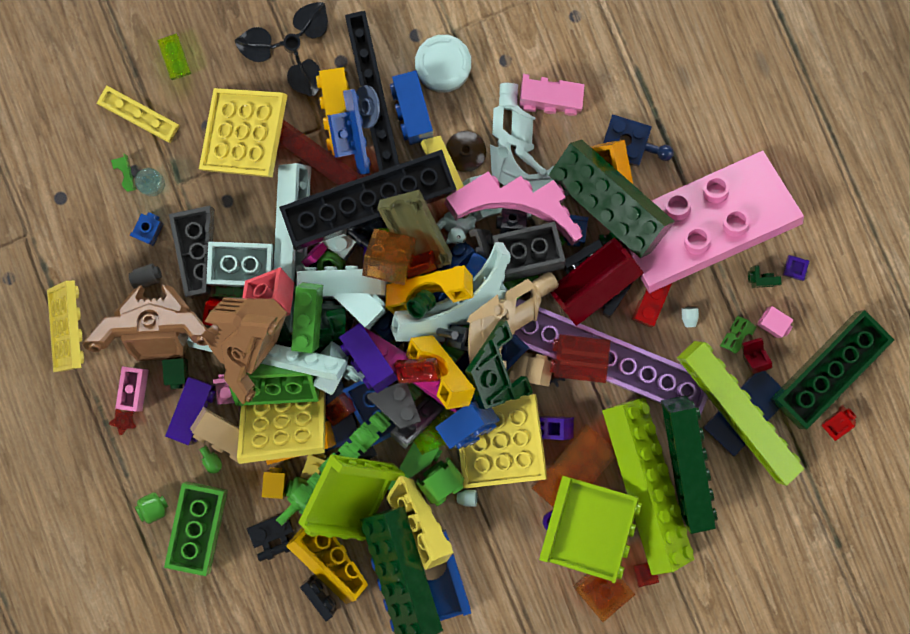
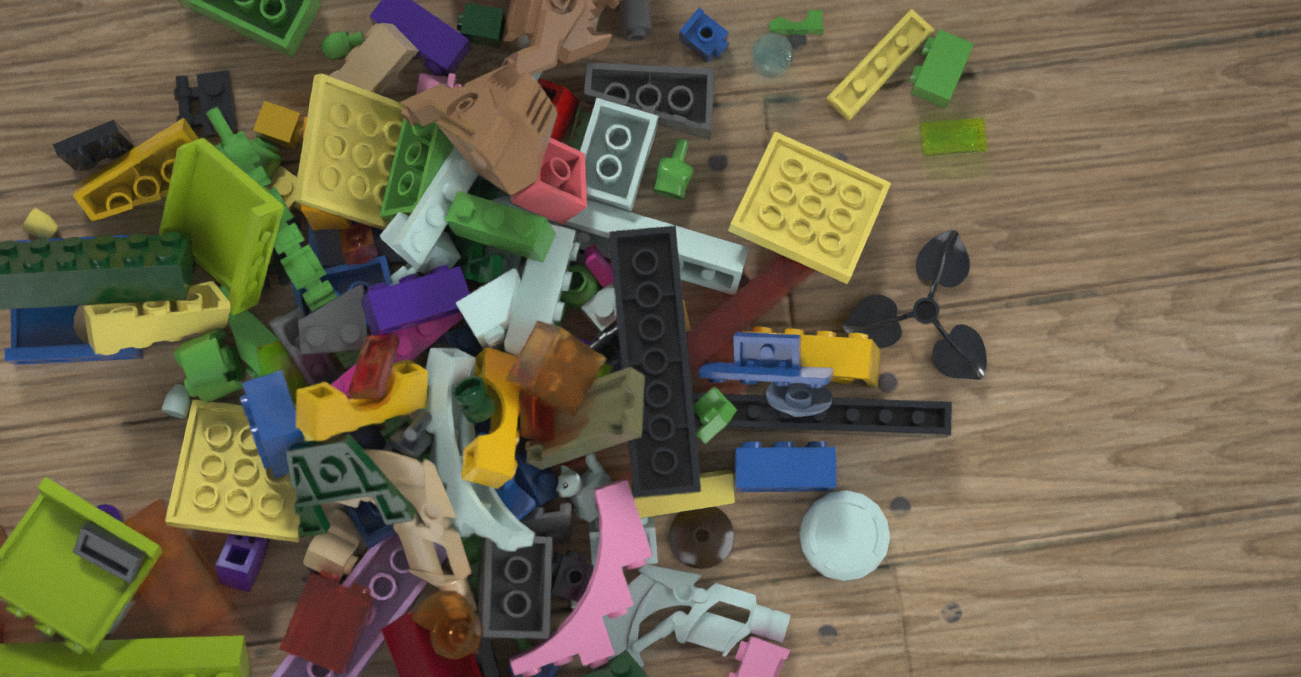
camera: 105 degrees right, 5 degrees down
none -> light yellow hose [22,208,59,239]
none -> black tile [73,521,147,584]
none -> clear orange helmet [413,591,482,659]
none -> bright green piece [652,138,694,200]
none -> bright green bracket [693,387,737,444]
none -> bright green brick [909,29,974,108]

